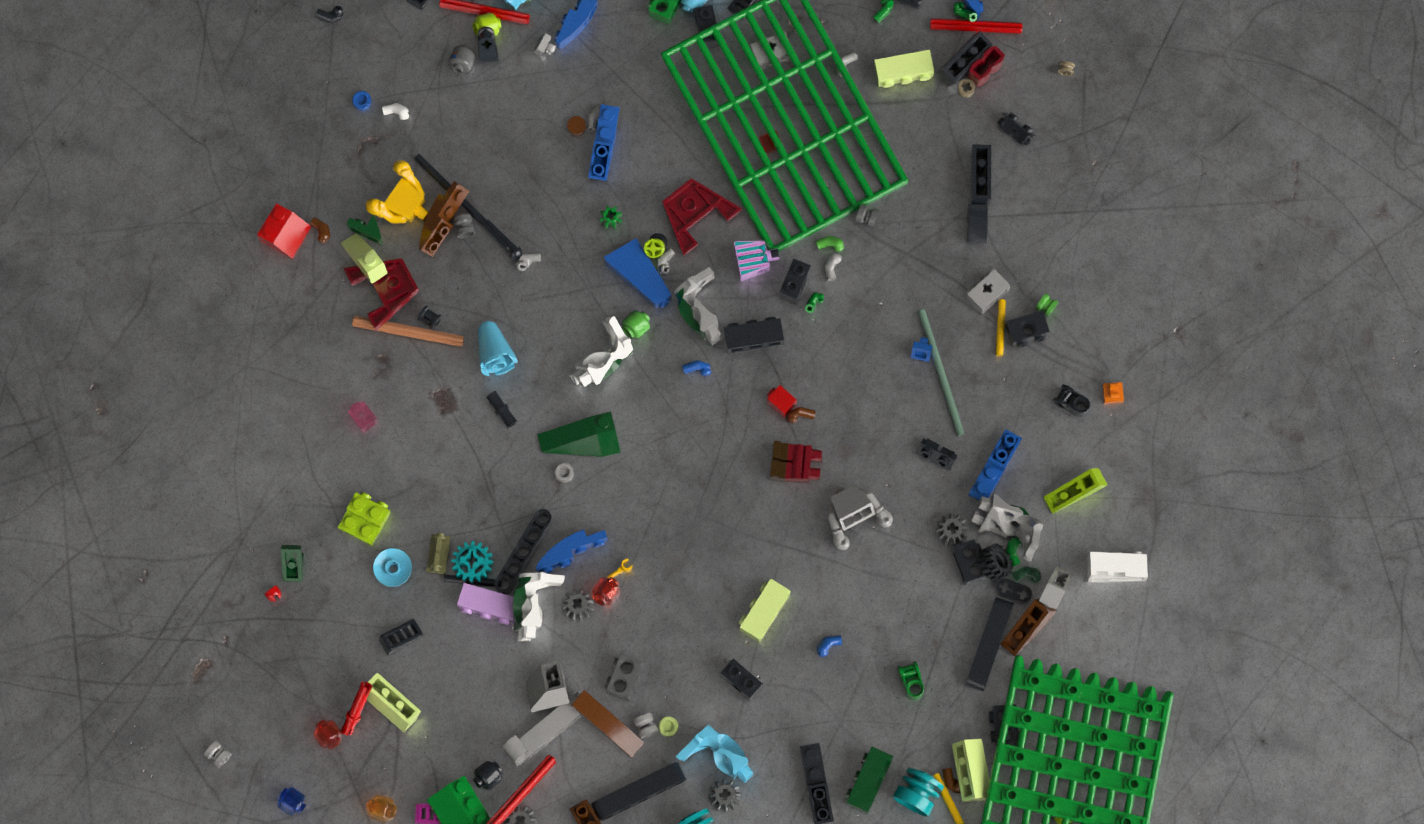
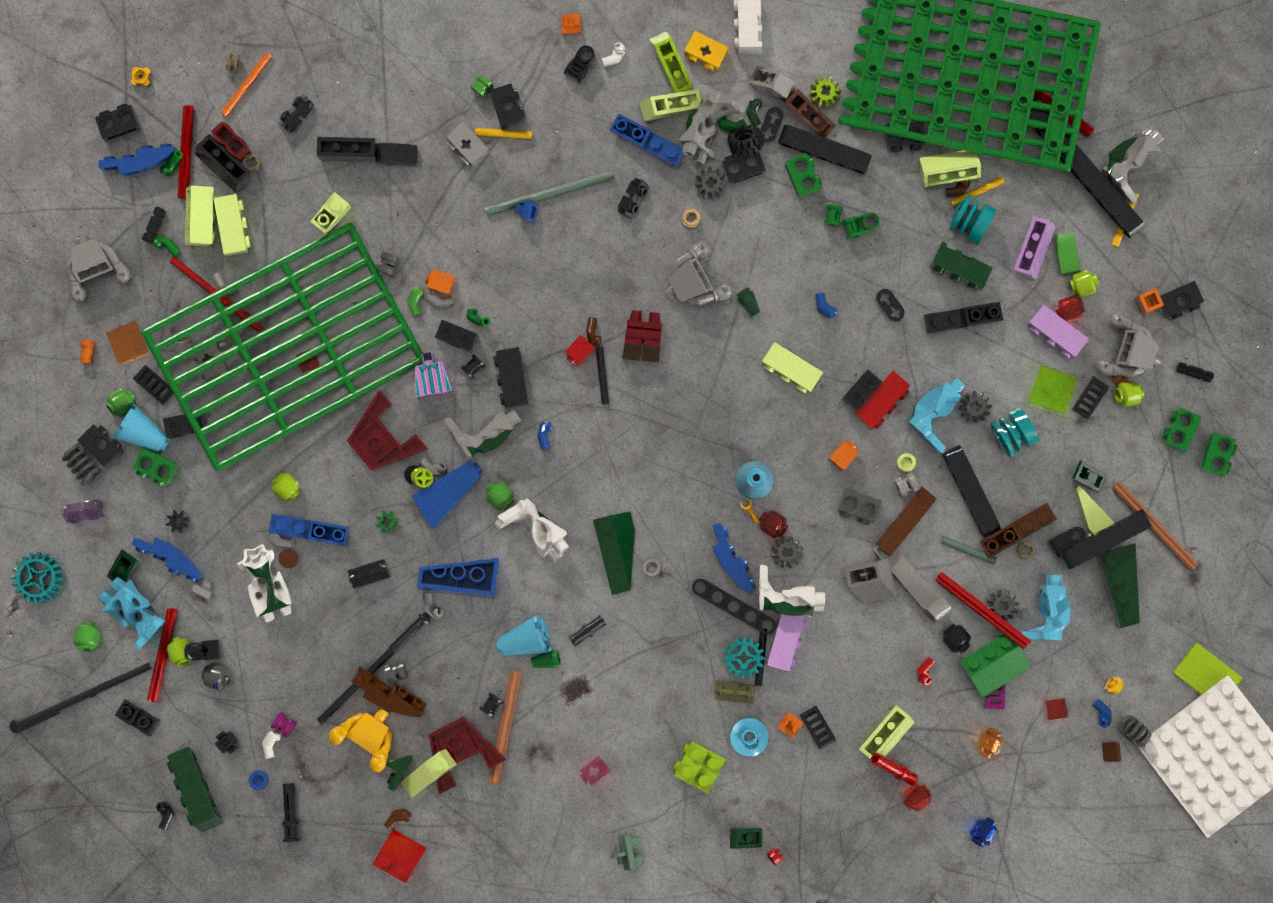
camera: 90 degrees left, 10 degrees up
none -> black gear [166,510,190,533]
none -> dark green wedge [167,746,224,832]
none -> red bar [170,256,263,333]
none -> yellowish green brick [185,185,216,246]
none -> black gear [215,731,239,754]
none -> orange bar [220,52,272,117]
none -> white hips [237,544,292,623]
none -> magenta wheel [270,712,297,738]
none -> lime head [271,472,300,501]
none -> black pin [282,783,300,842]
none -> yellowish green slope [310,192,351,234]
none -> black hinge [347,559,390,589]
none -> blue wedge [417,558,499,599]
none -> orange brick [425,269,456,296]
none -> black bush [461,354,486,379]
none -> green cone [531,649,561,669]
none -> black bar [596,347,609,405]
none -> white arm [602,43,625,67]
none -> sand green hips [611,835,644,871]
none -> yellowish green slope [640,90,701,122]
none -> tan plate [682,209,701,228]
none -> yellow brick [684,31,729,71]
none -> clear green cone [736,287,761,317]
none -> medium azure cone [736,461,774,499]
none -> orange tile [777,712,804,738]
none -> green brick [784,153,822,199]
none -> lime gear [809,76,842,109]
none -> green bush [824,204,843,227]
none -> orange brick [828,441,858,471]
none -> red brick [854,371,910,430]
none -> black beam [876,289,905,322]
none -> red arm [917,657,935,686]
none -> sand green bar [941,536,997,565]

